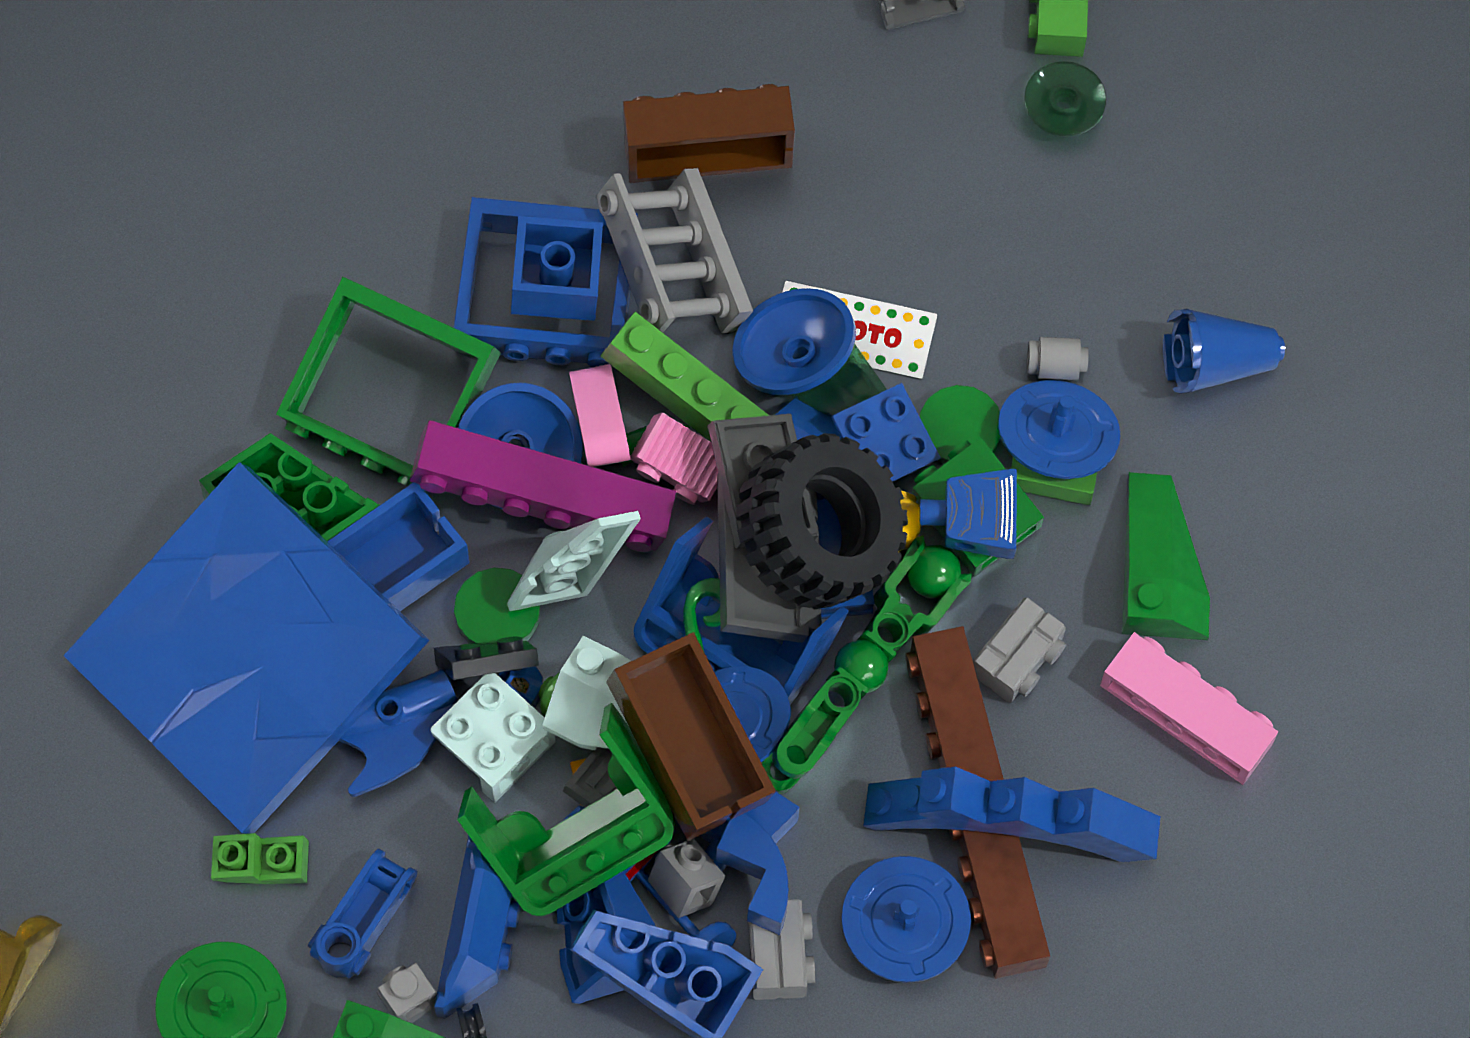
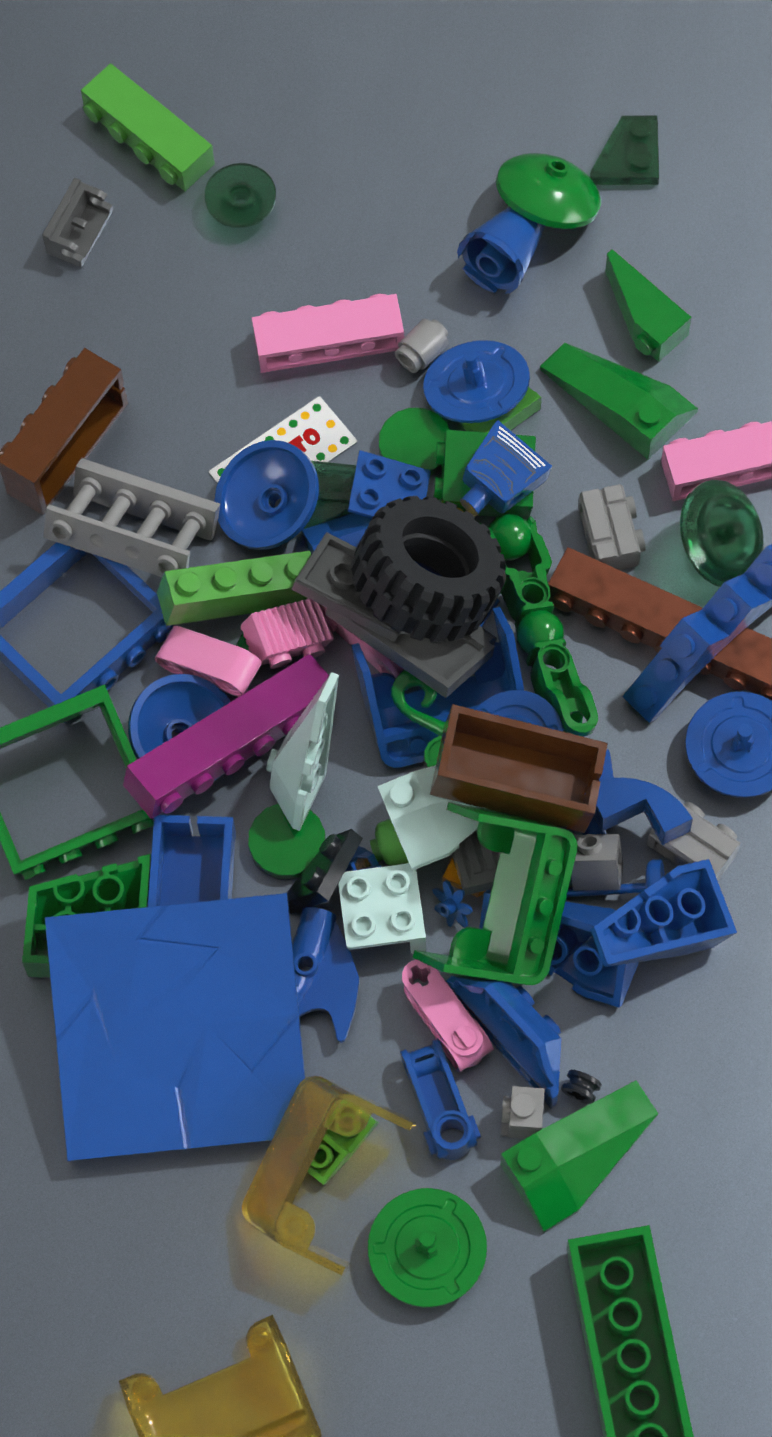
camera: 45 degrees left, 0 degrees up
blue brick [511,215,603,321] -> none
none -> clear yellow windscreen [242,1076,417,1275]
none -> bright pink brick [252,294,404,373]
none -> bright pink piece [402,959,494,1072]
none -> blue plant [432,880,473,928]
none -> green dish [496,153,601,229]
none -> clear green wing [590,115,659,185]
none -> green slope [605,249,692,362]
none -> clear green piece [680,480,764,587]

